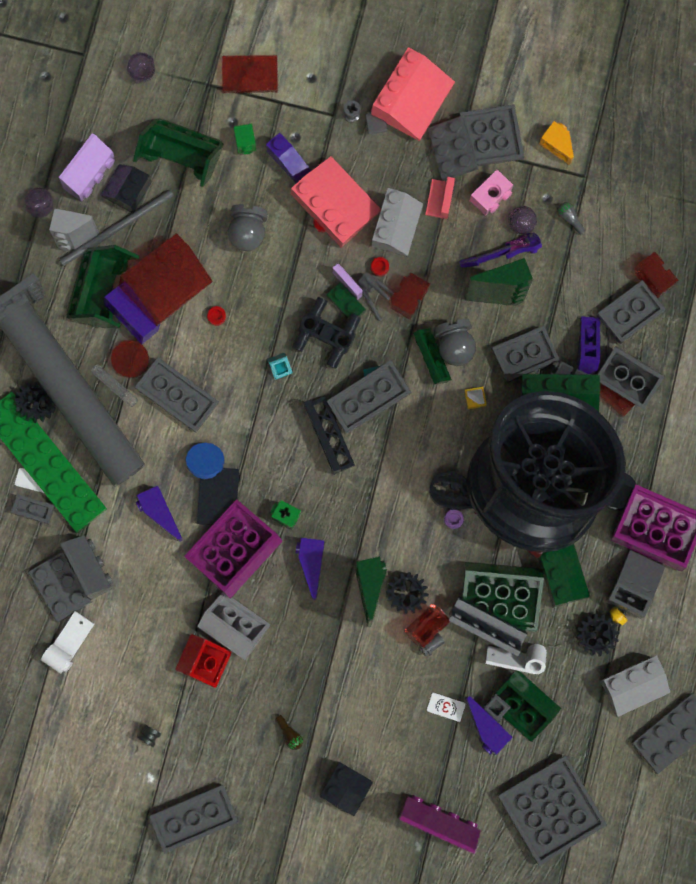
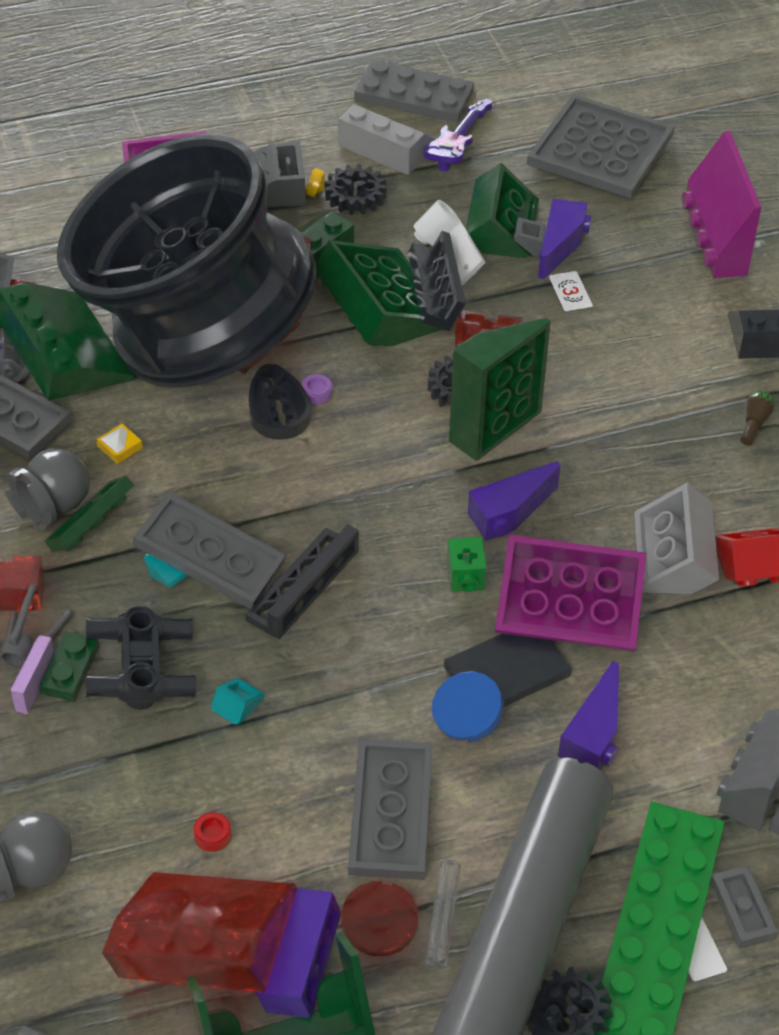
camera: 120 degrees left, 30 degrees down
none -> dark purple piece [424,99,492,171]

